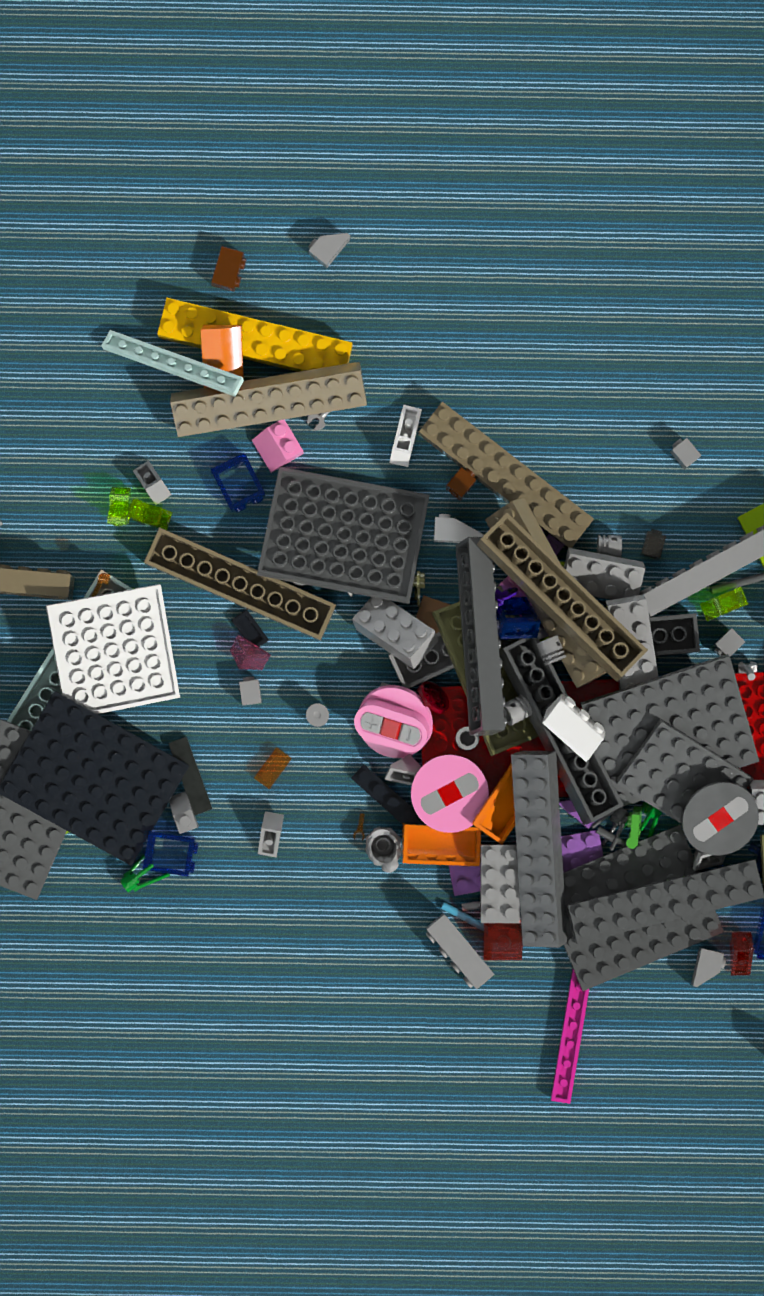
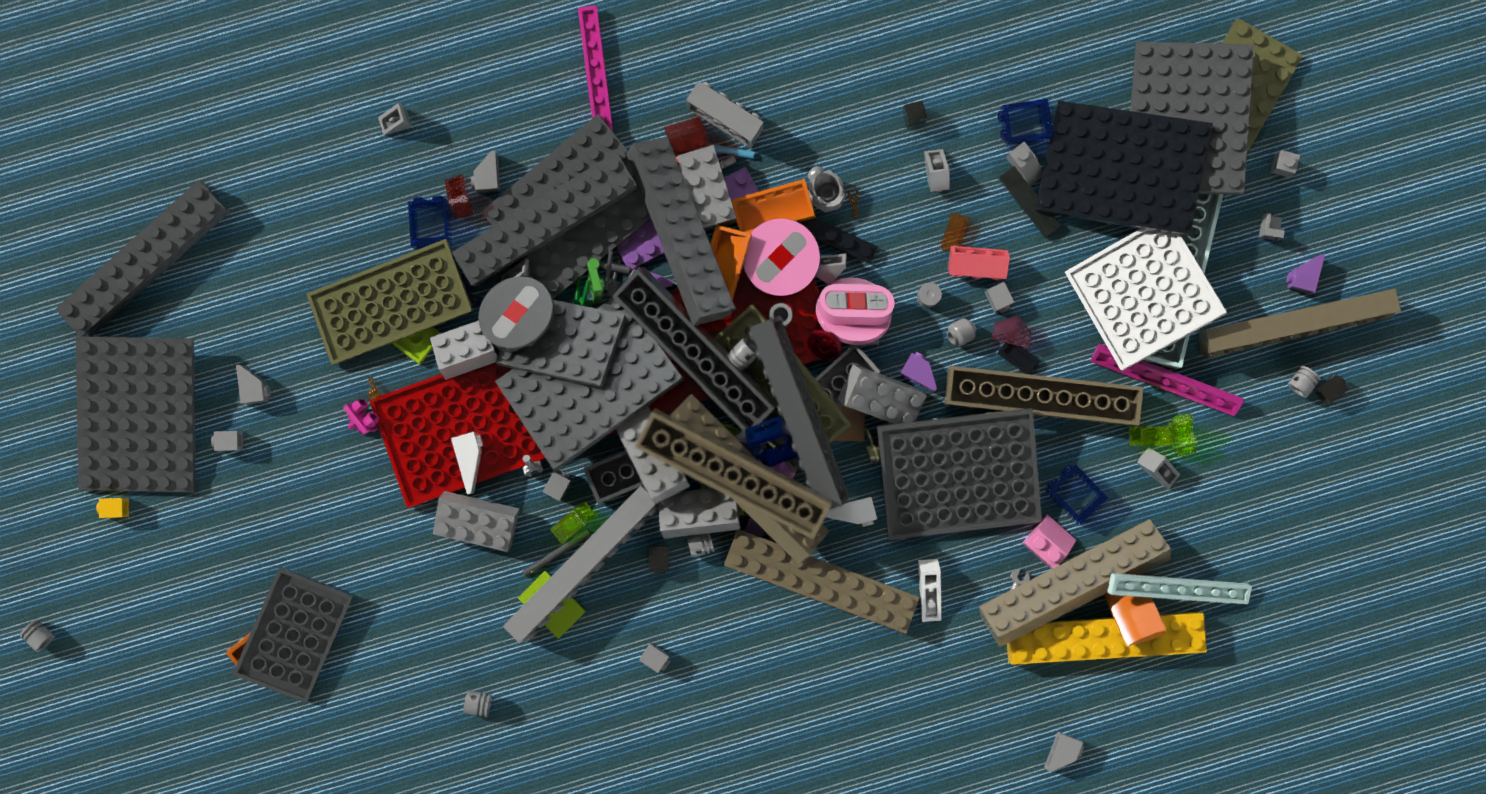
camera: 170 degrees right, 0 degrees up
clear orange hand [91,573,111,597] -> none
green plant [120,854,170,892] -> none
reddish brown brick [211,246,247,292] -> none
reddish brown brick [446,467,476,501] -> none
dark purple piece [495,587,518,606] -> none
light grey piece [536,635,566,665] -> none
white slope [543,694,605,762] -> none
none -> medium lavender slope [899,352,937,392]
none -> clear smoke brick [902,100,928,128]
none -> light grey head [947,318,976,346]
none -> coral brick [948,246,1010,280]
none -> dark pink plate [1091,344,1243,416]

